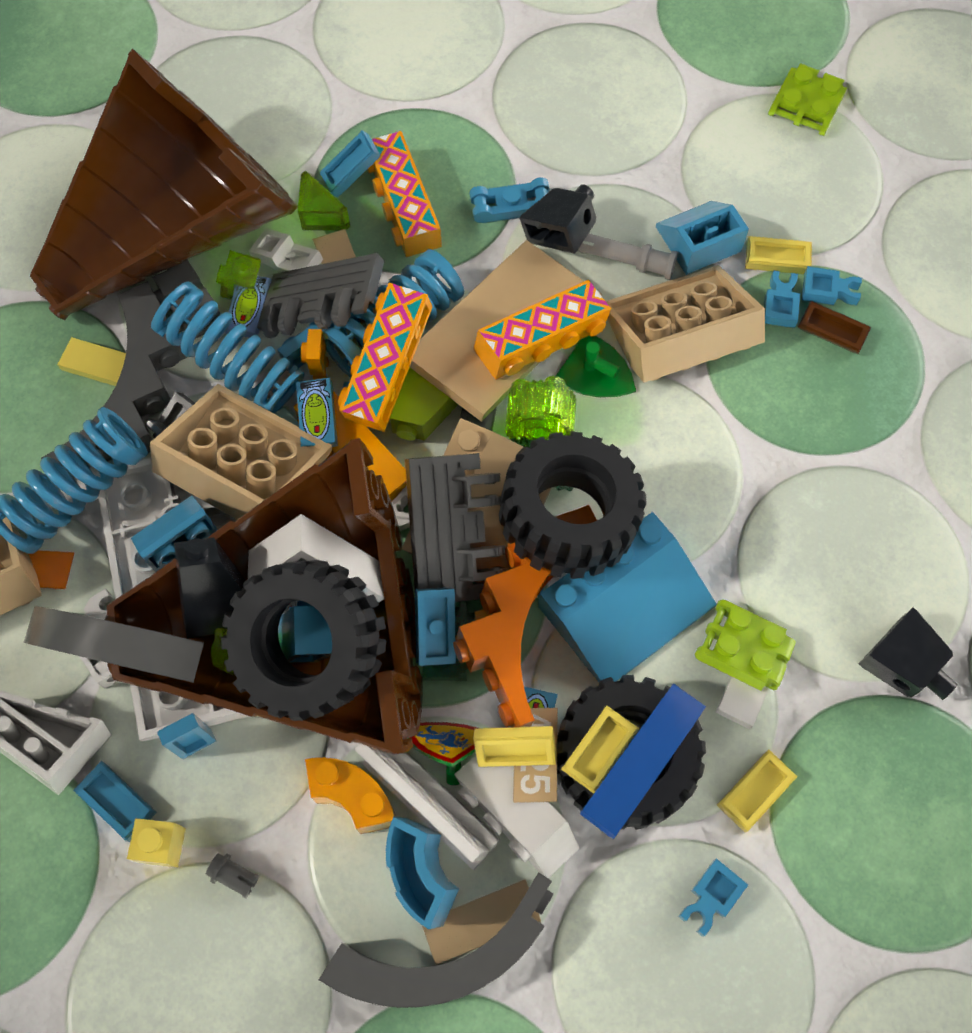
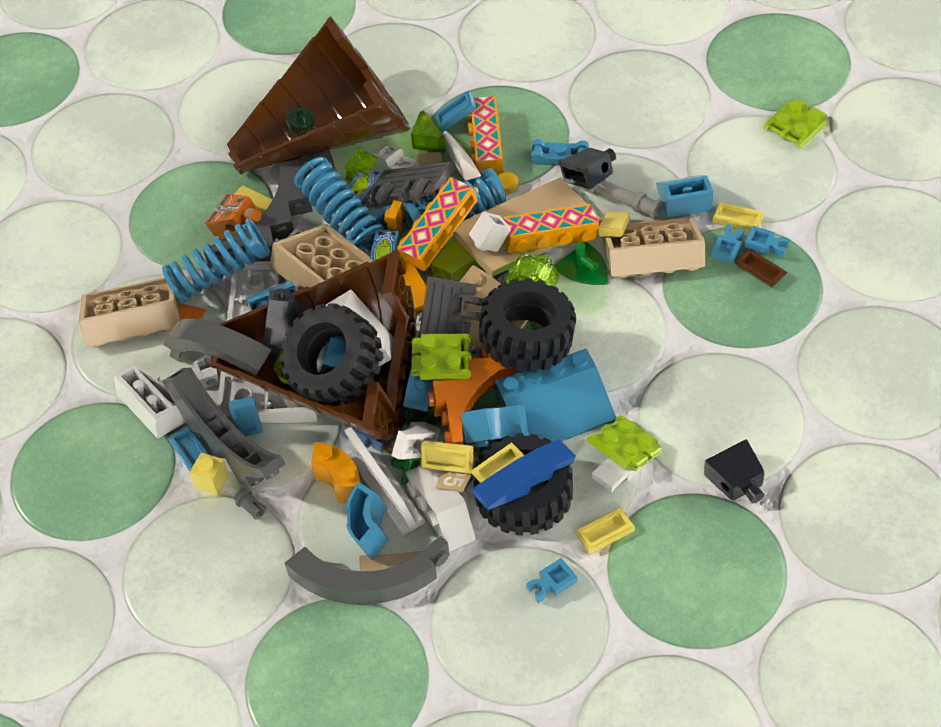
camera: 20 degrees right, 15 degrees down
none -> dark grey arch [162,367,286,486]
none -> orange torso [204,194,261,239]
none -> clear green piece [285,106,315,136]
none -> white slope [391,422,440,459]
none -> lime plate [411,334,471,380]
none -> white slope [443,131,481,181]
none -> dark azure brick [461,405,529,448]
none -> white brick [469,212,511,252]
none -> yellow tile [498,172,518,194]
none -> light yellow tile [598,212,630,237]

